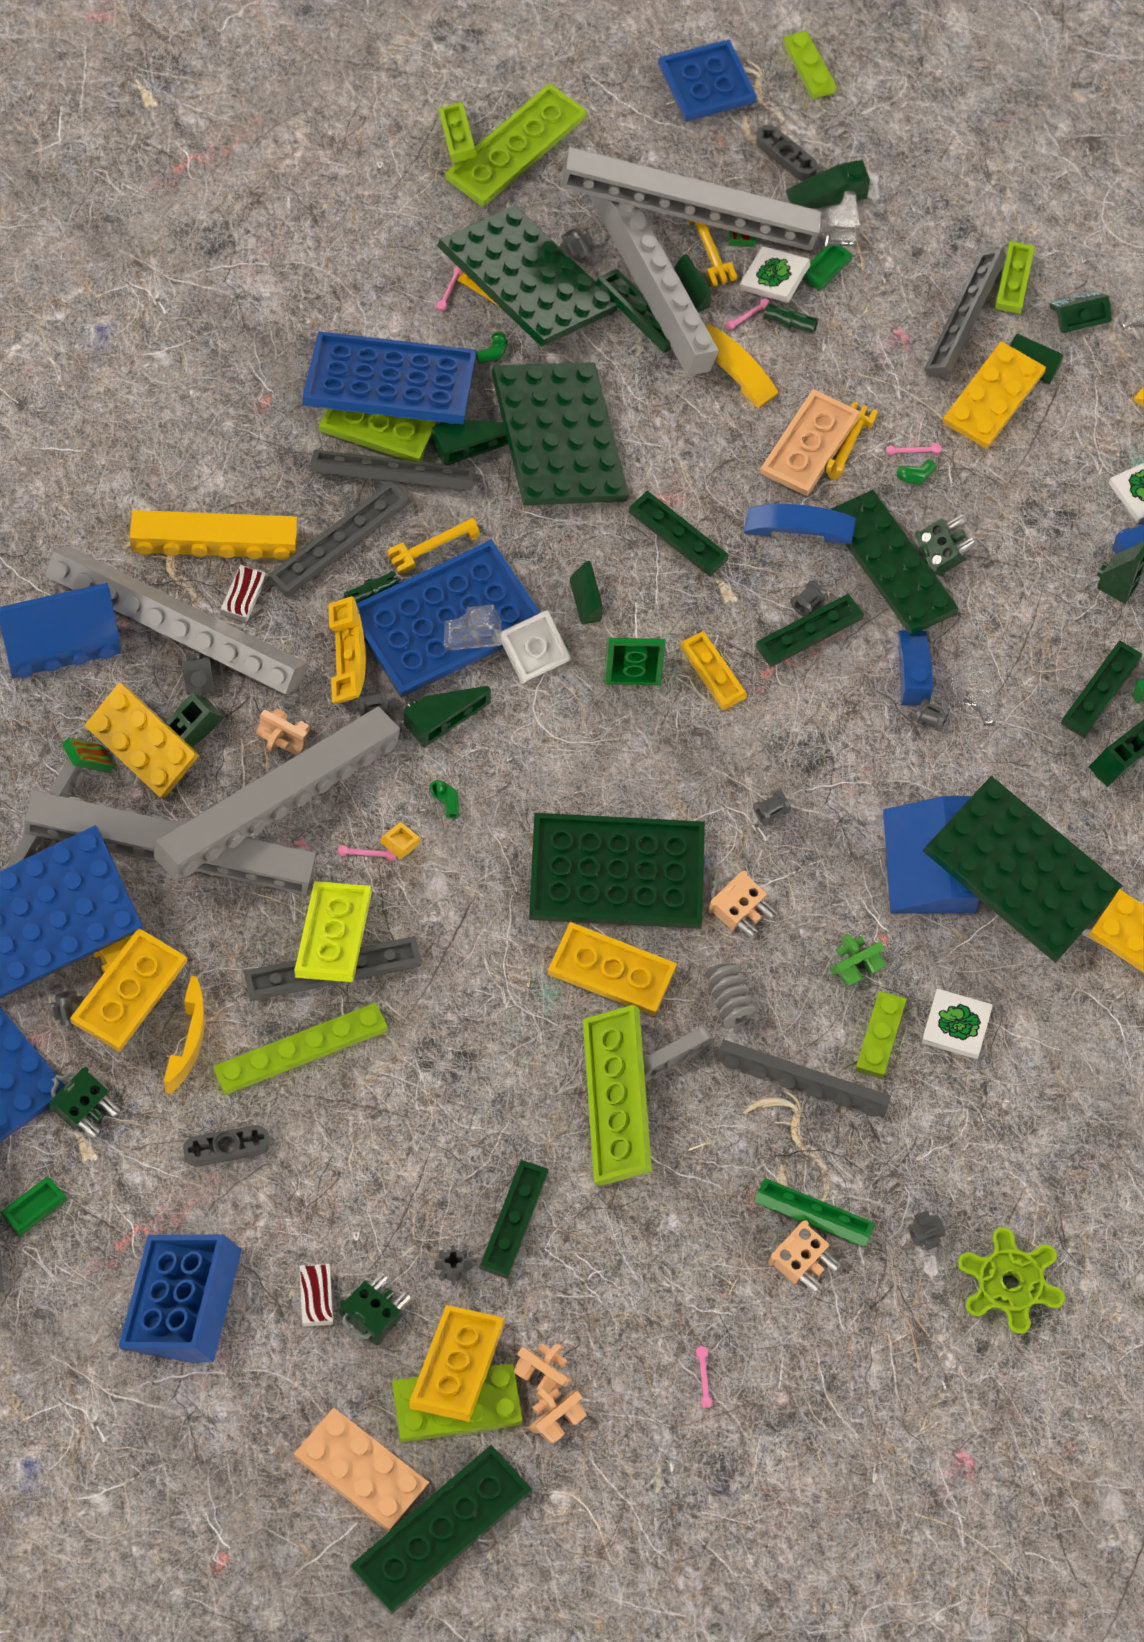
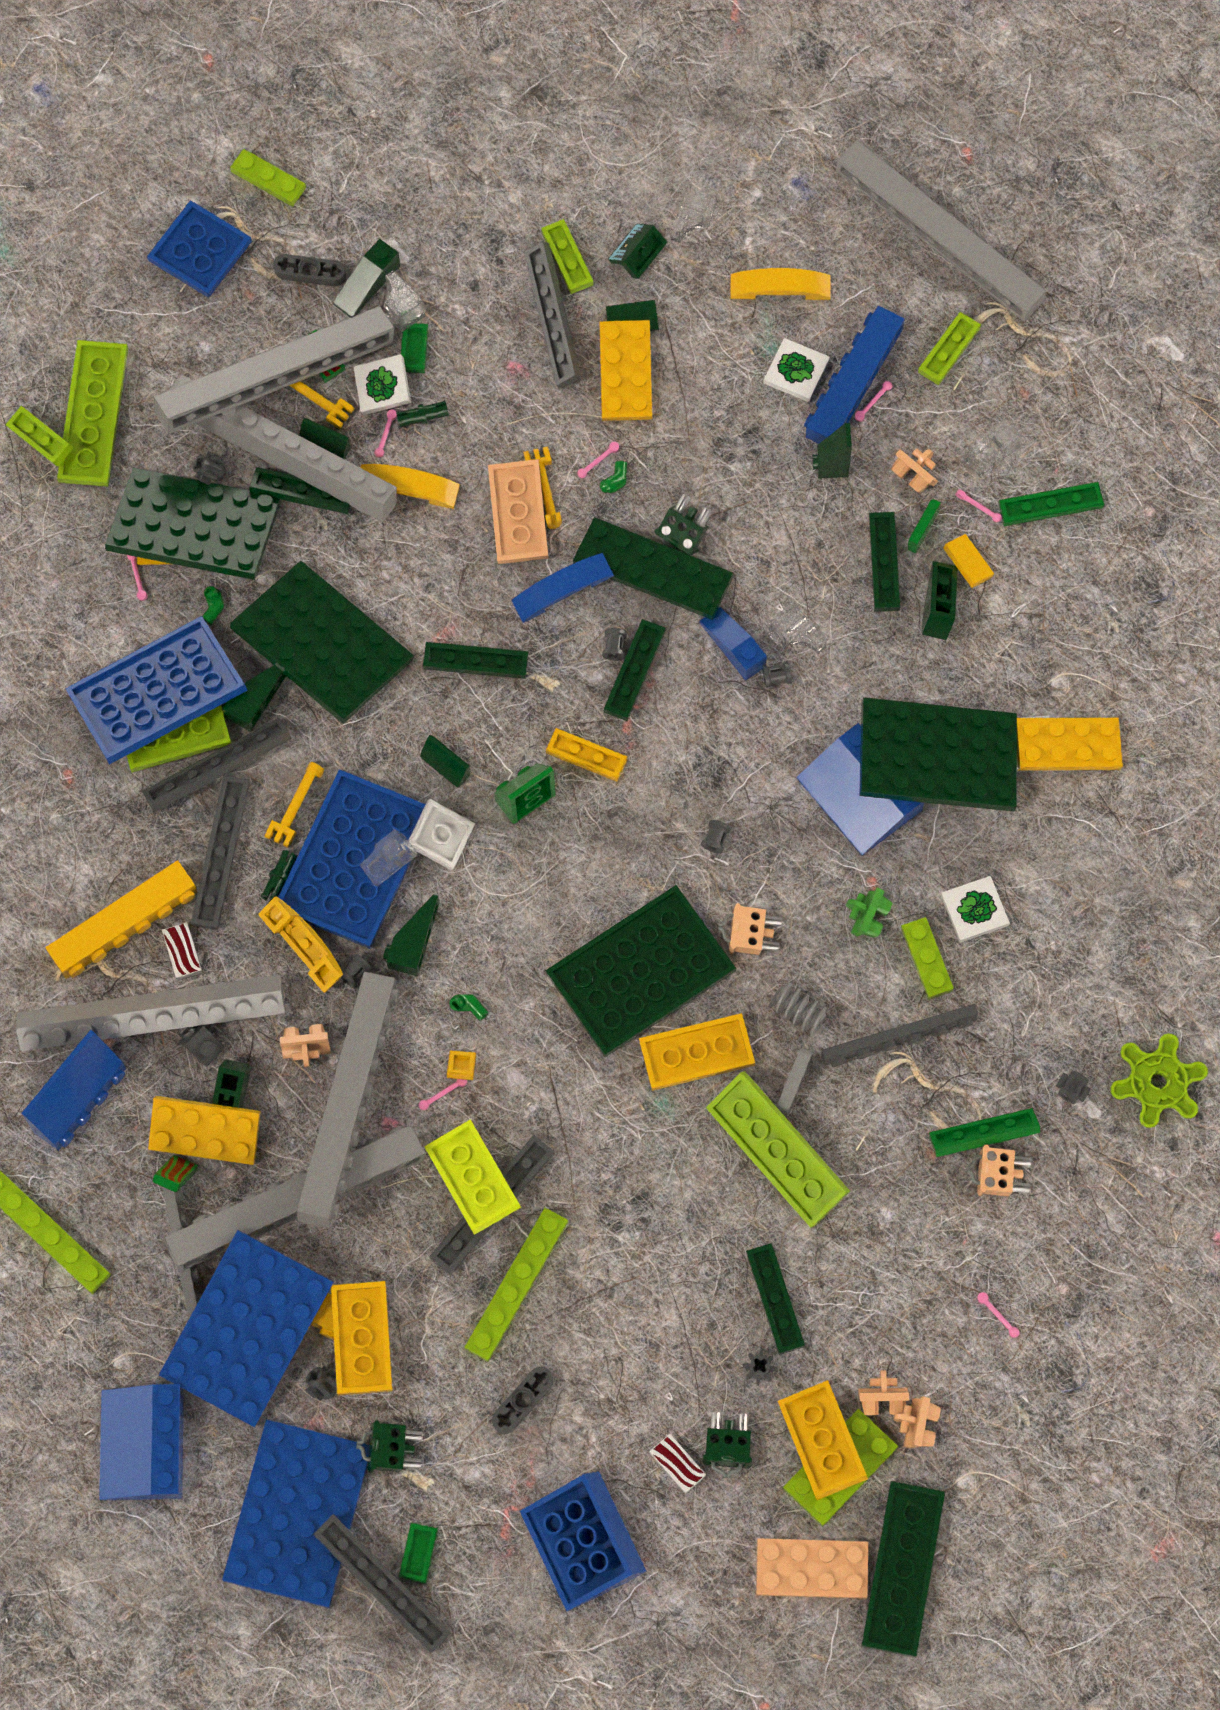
camera: 30 degrees left, 10 degrees up
yellow slope [164,975,205,1094] -> none

